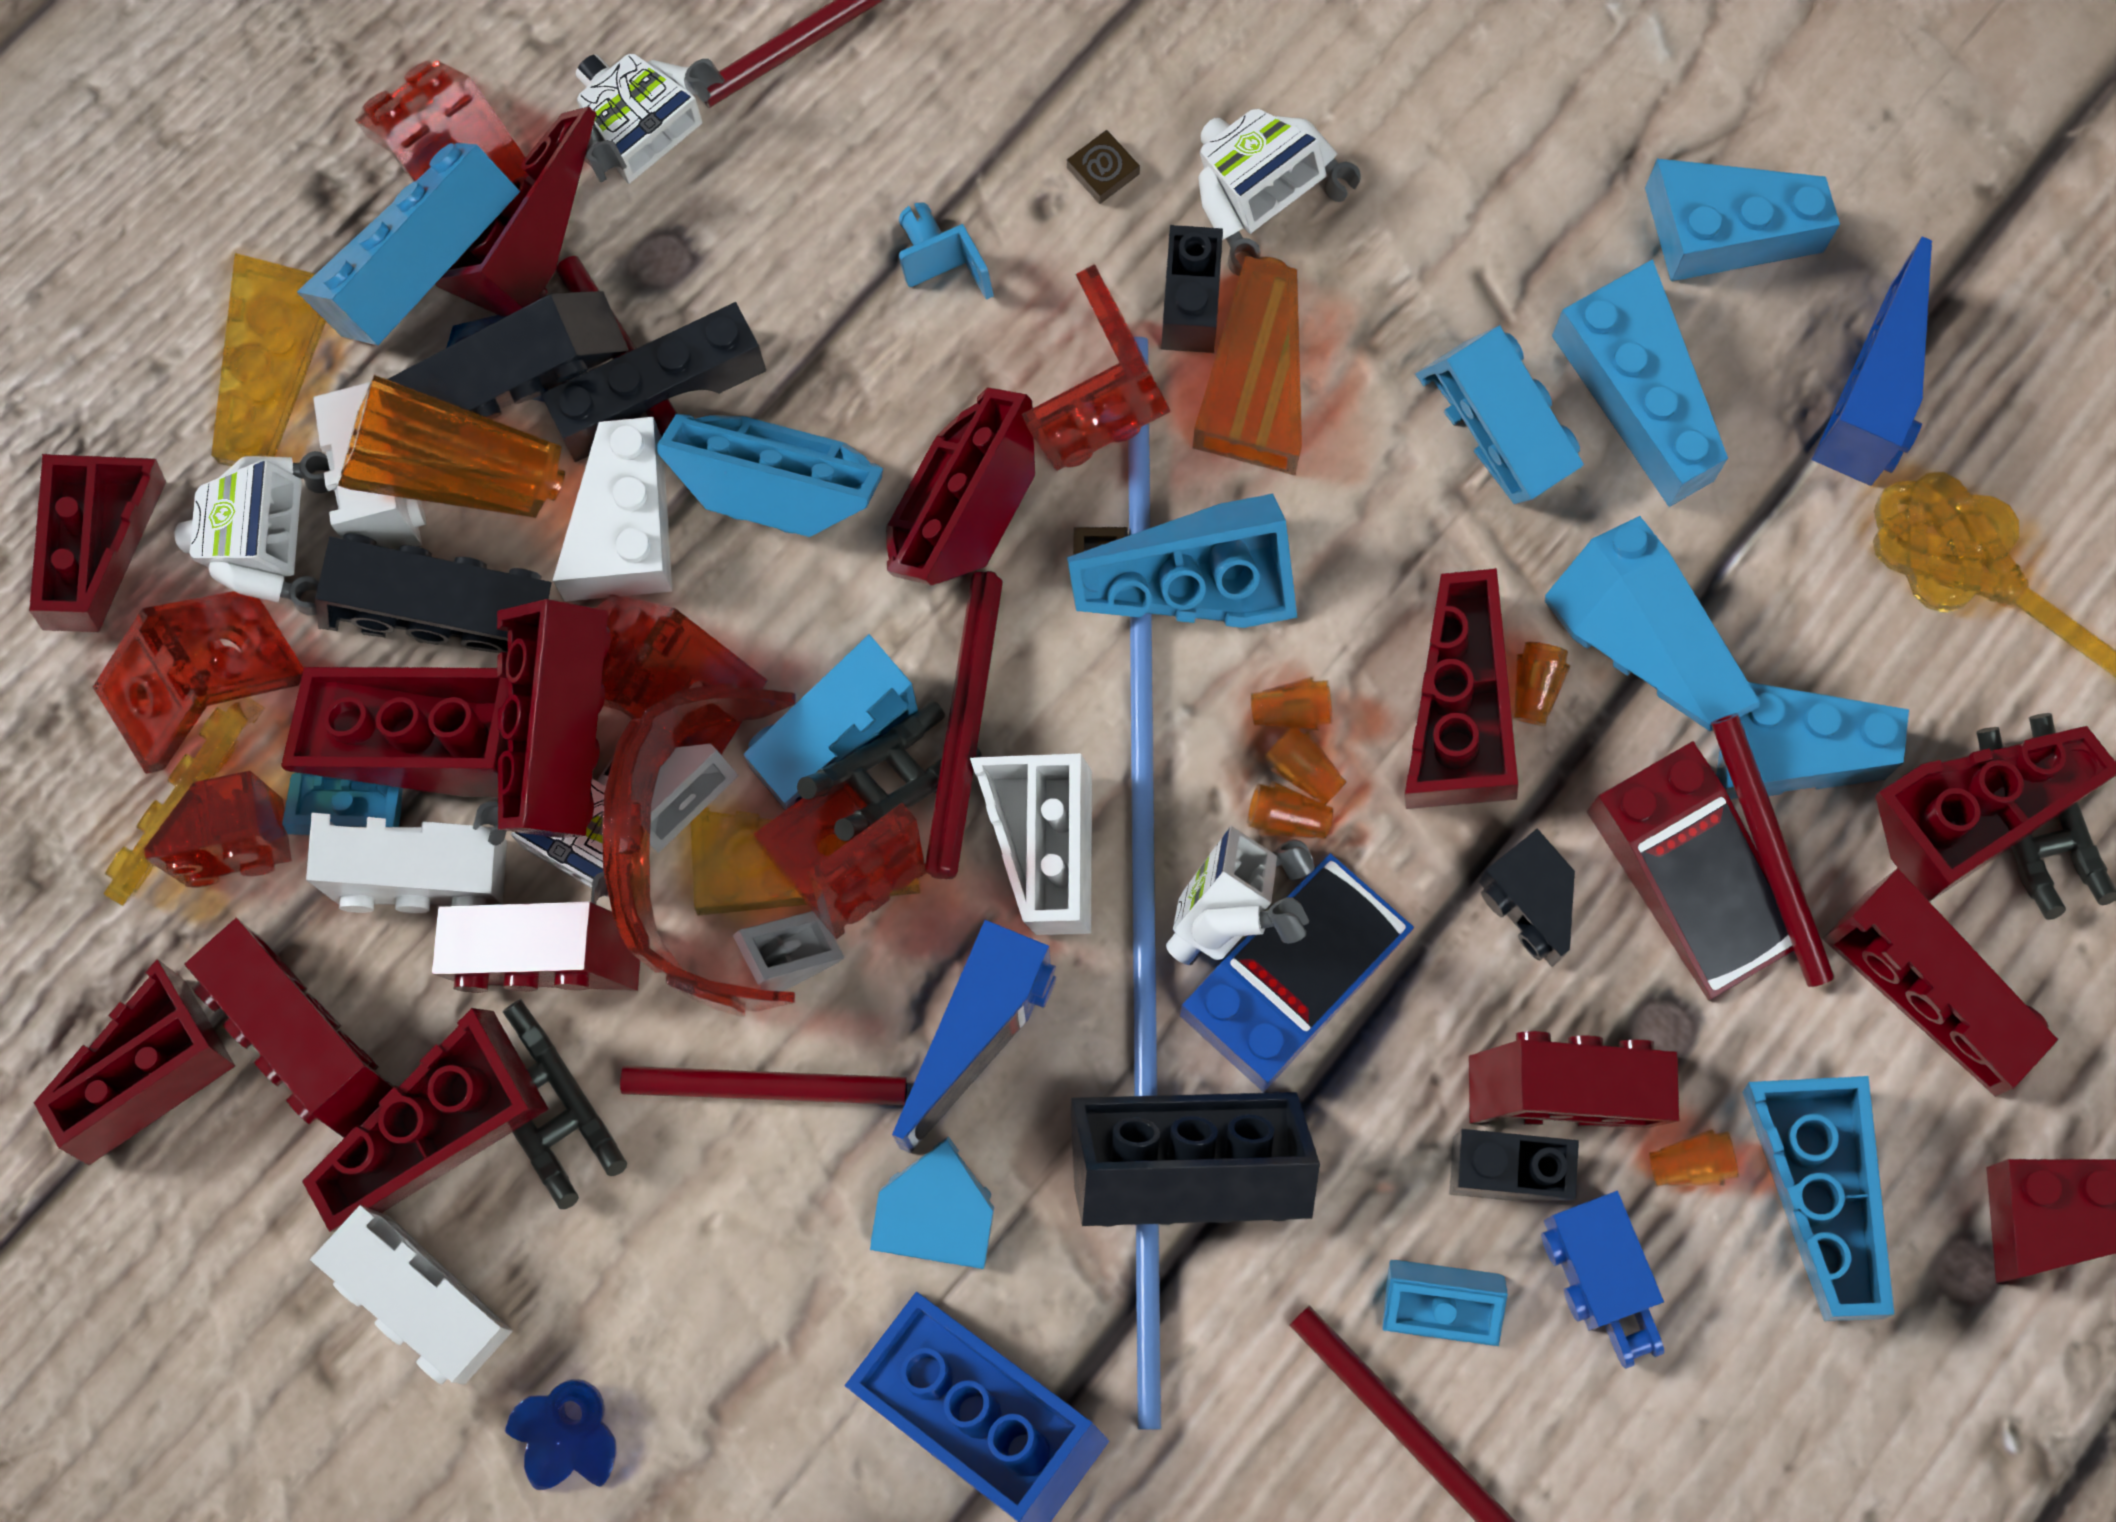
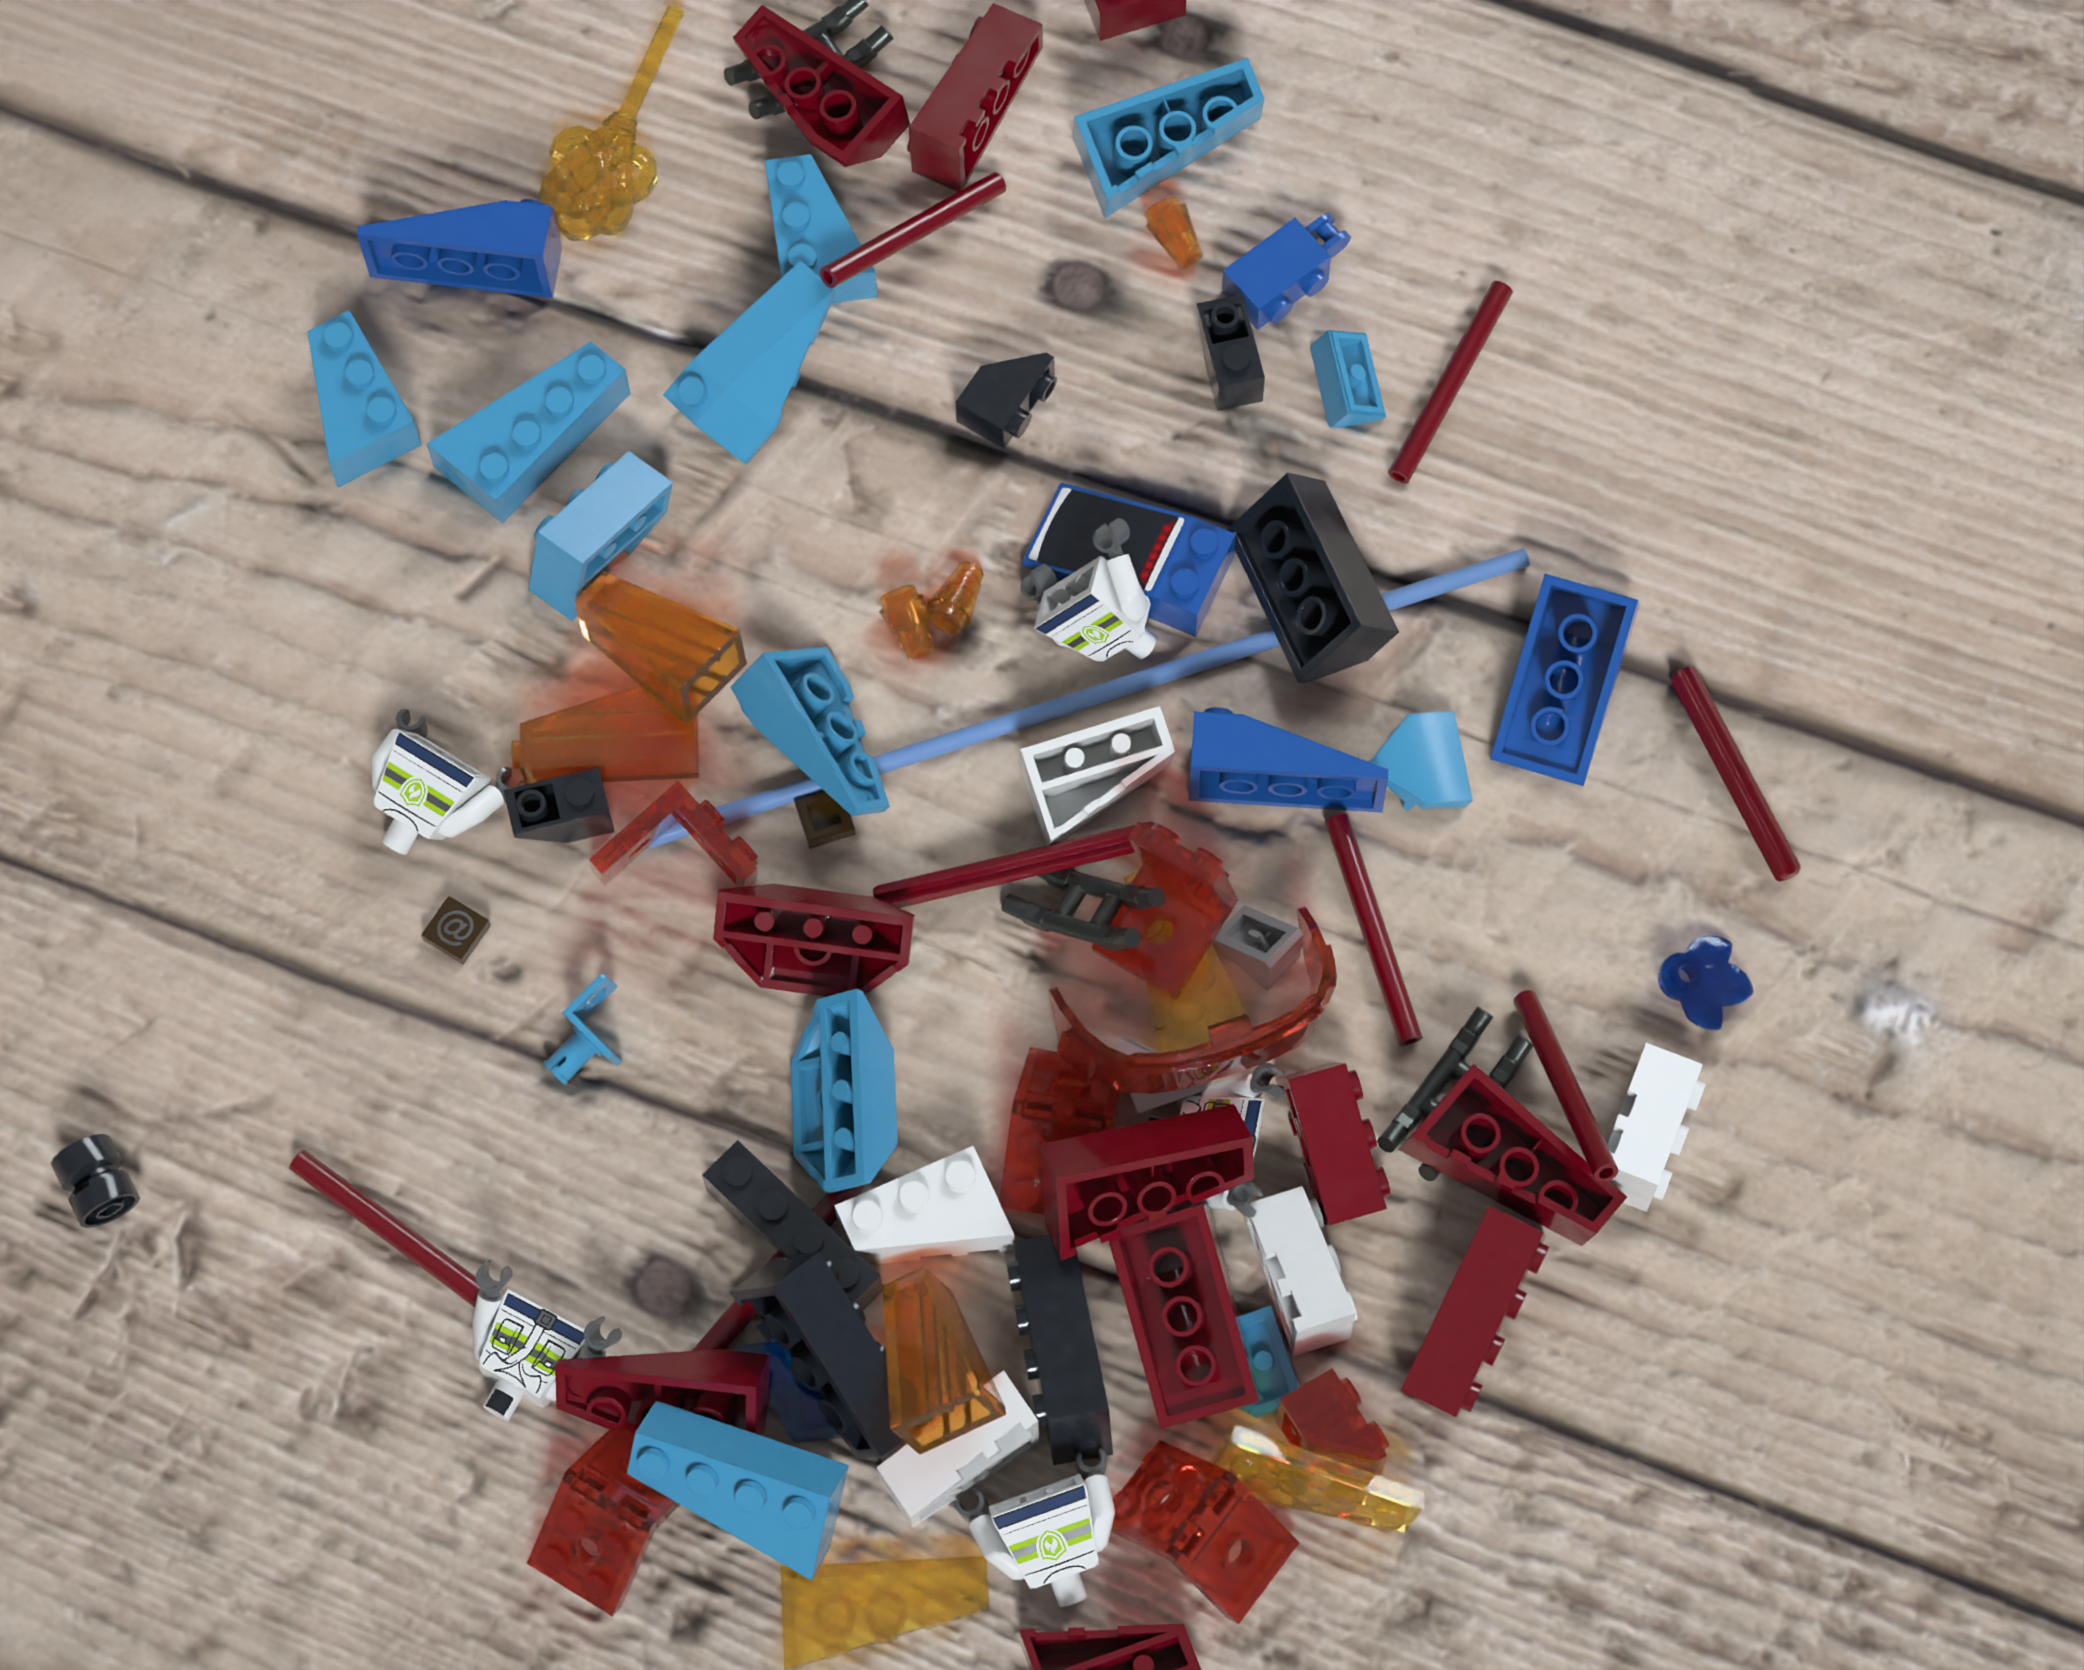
camera: 110 degrees left, 5 degrees down
dark red wedge [33,959,235,1165] -> none
dark azure wedge [743,634,918,817] -> none
clear orange cone [1247,781,1333,839] -> none
dark red wedge [1404,568,1519,809] -> none
dark red wedge [1469,1031,1680,1128] -> none
clear orange cone [1513,642,1571,726] -> none
slope [1587,741,1794,1001] -> none
none -> clear orange slope [574,572,747,724]
none -> dark red piece [1513,990,1619,1182]

